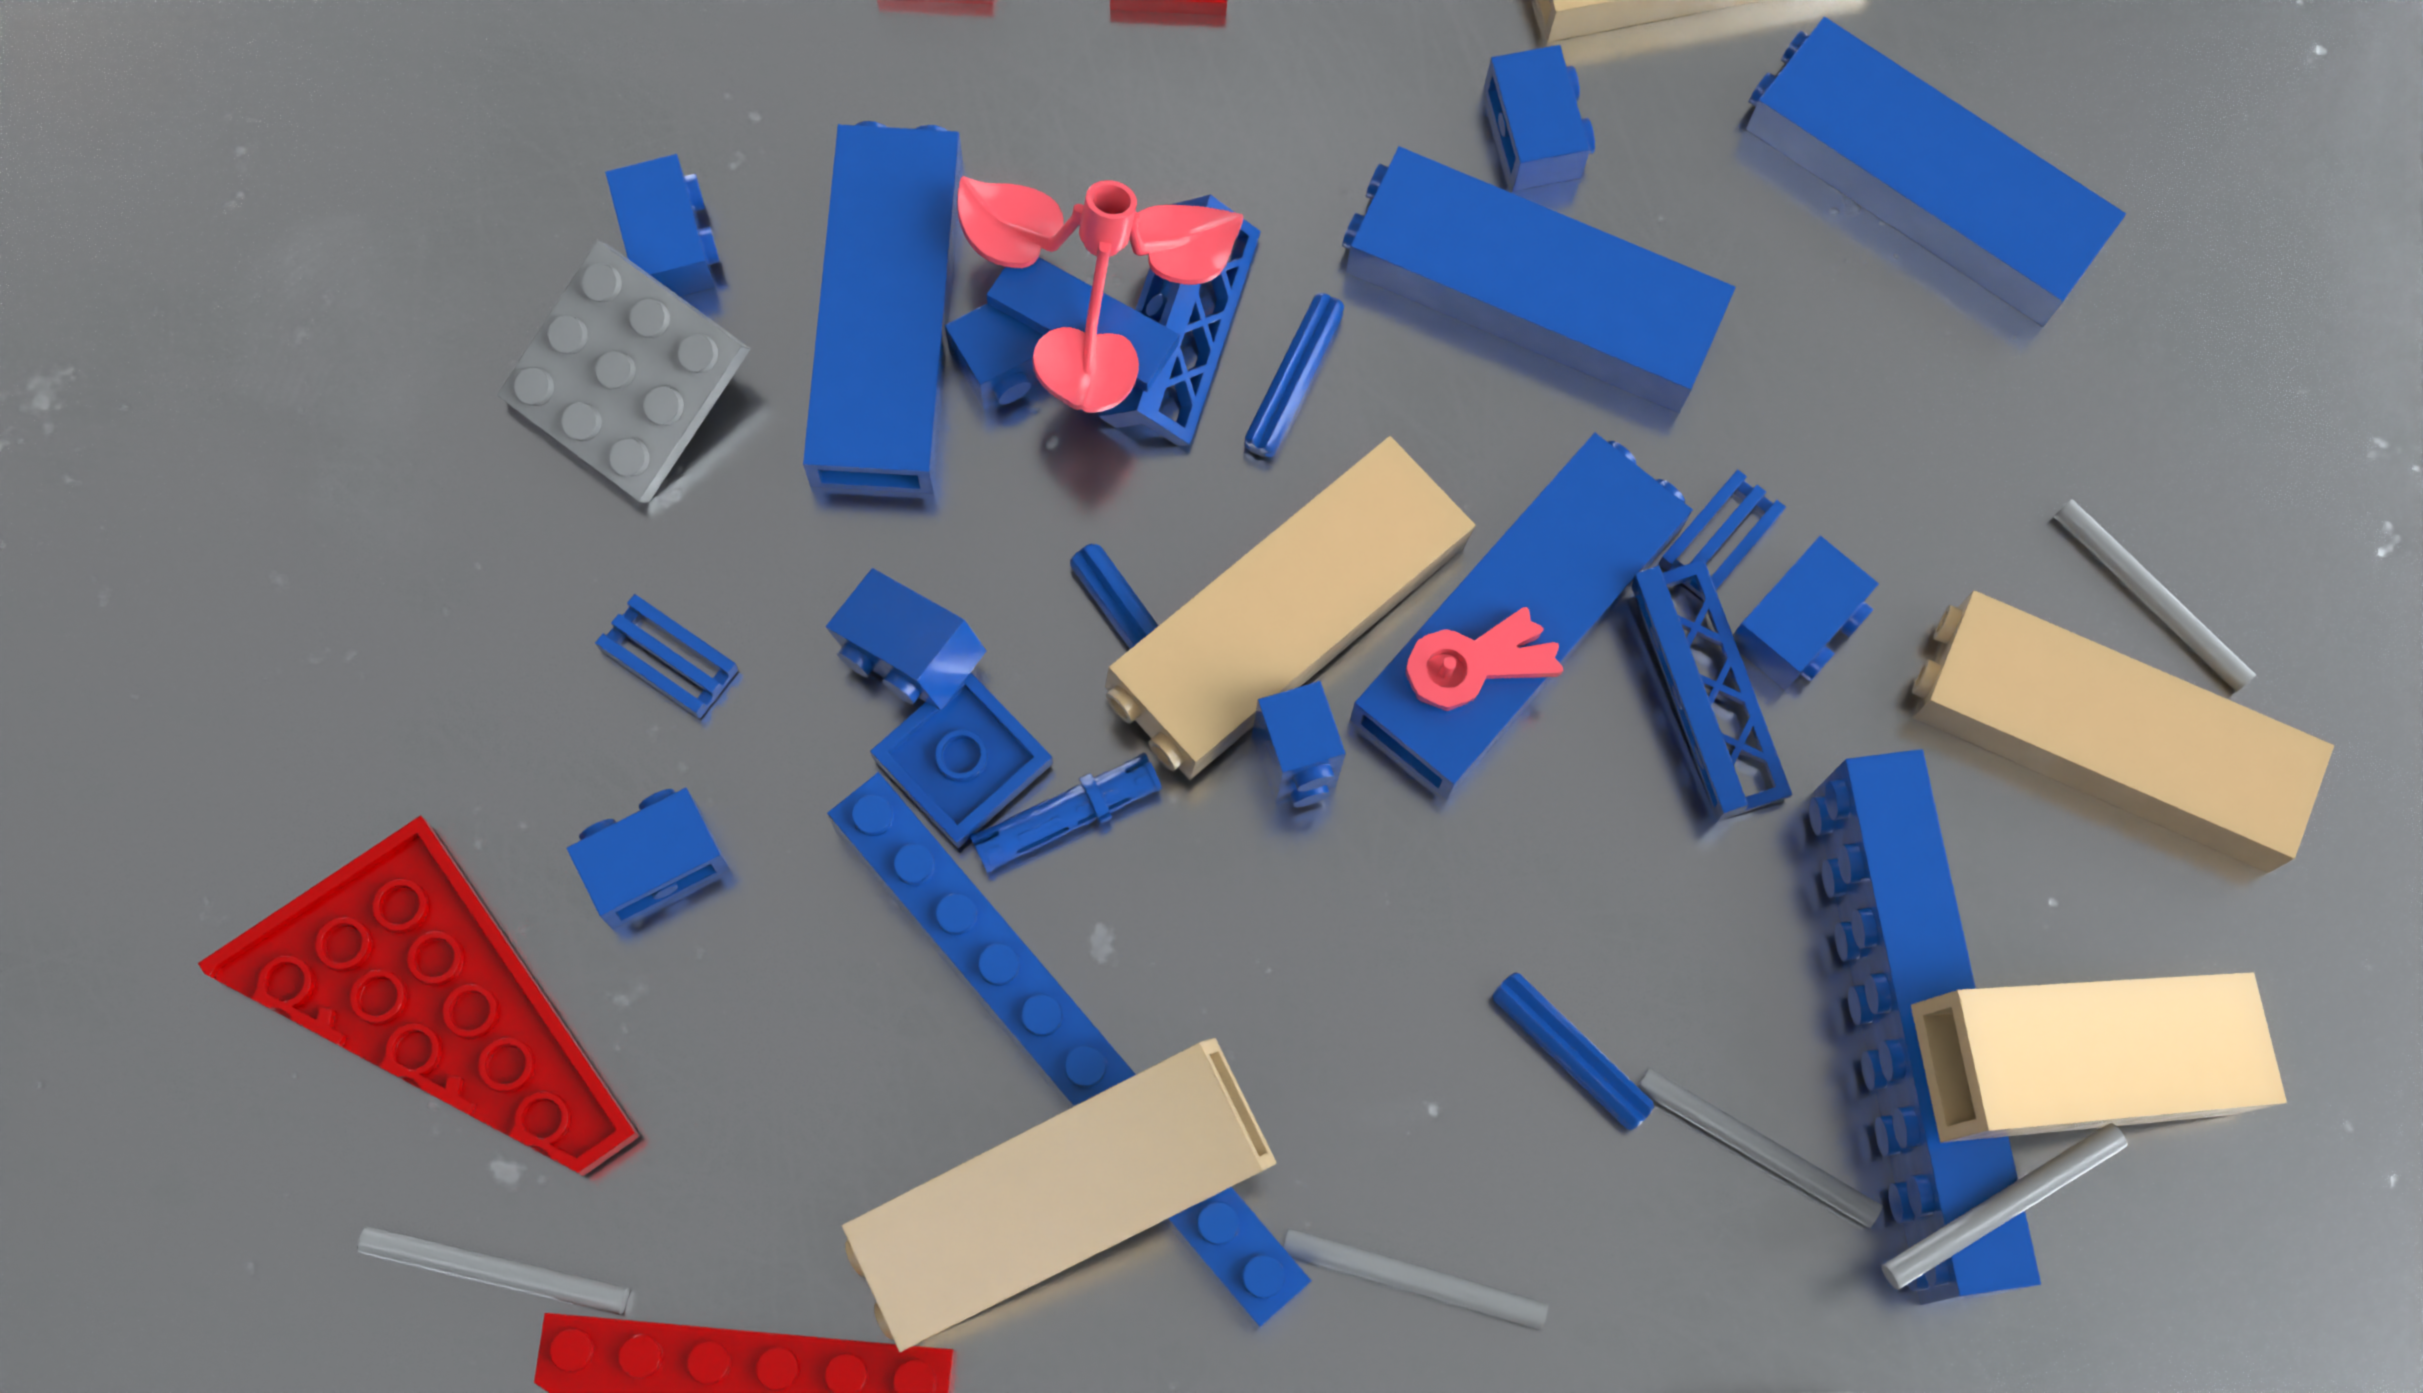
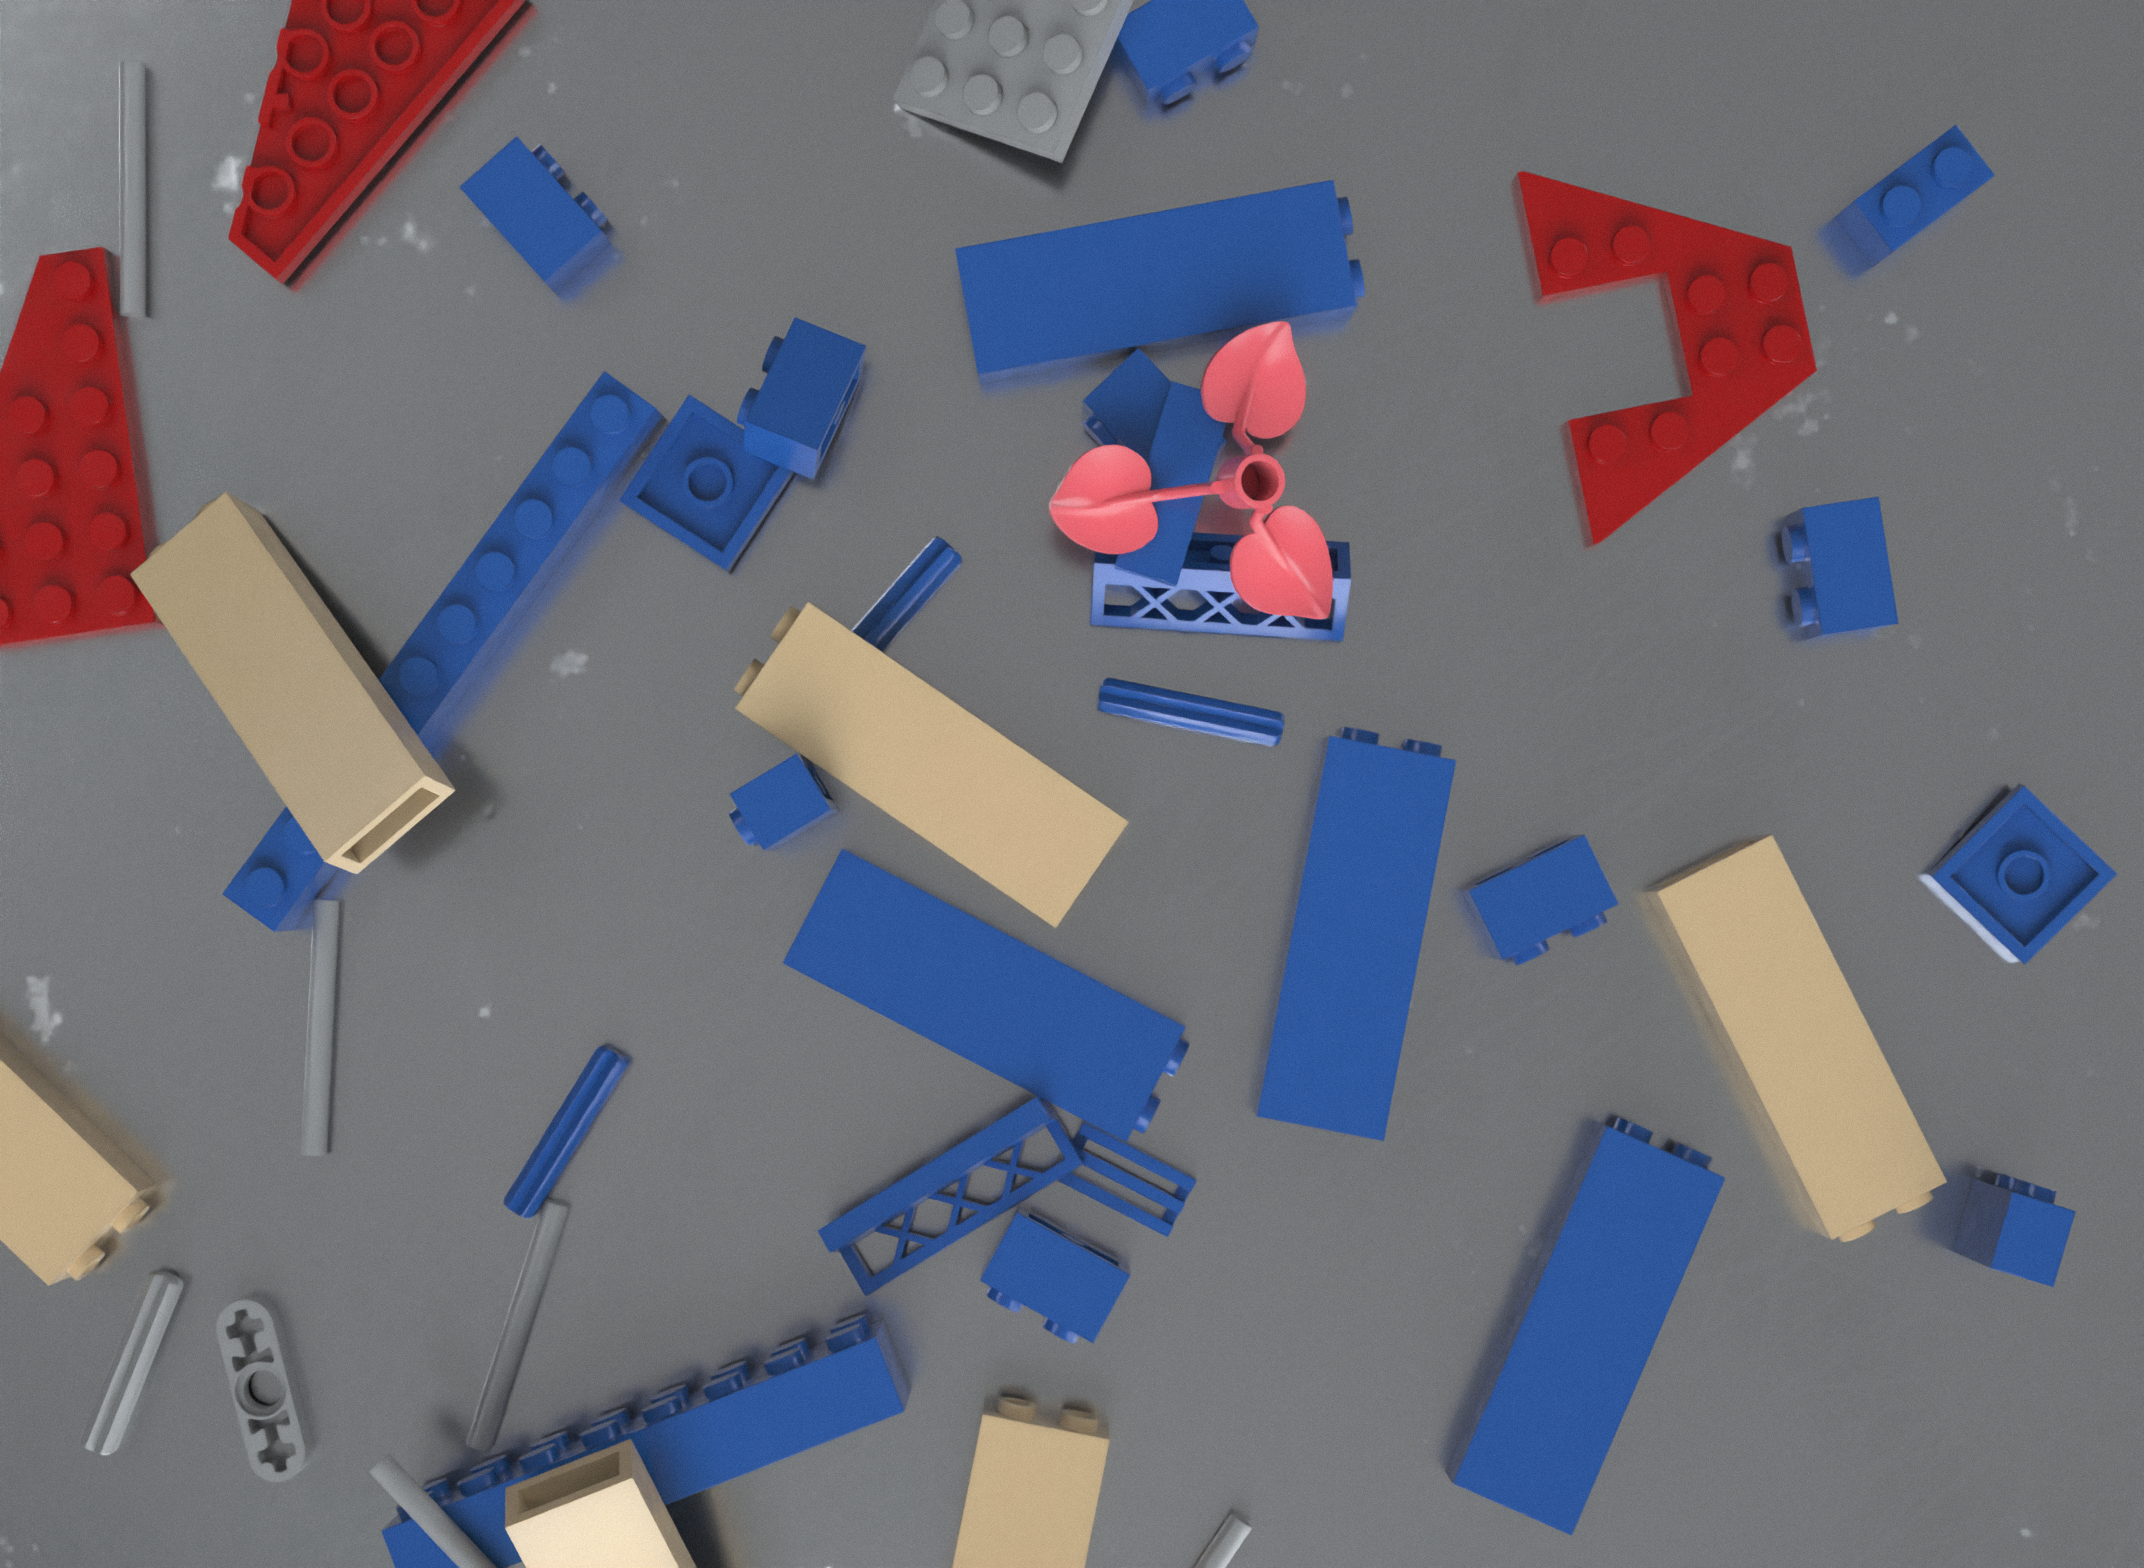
camera: 80 degrees right, 15 degrees up
blue tile [595,594,739,719] -> none
blue pin [970,752,1162,873] -> none
coral piece [1406,607,1563,711] -> none

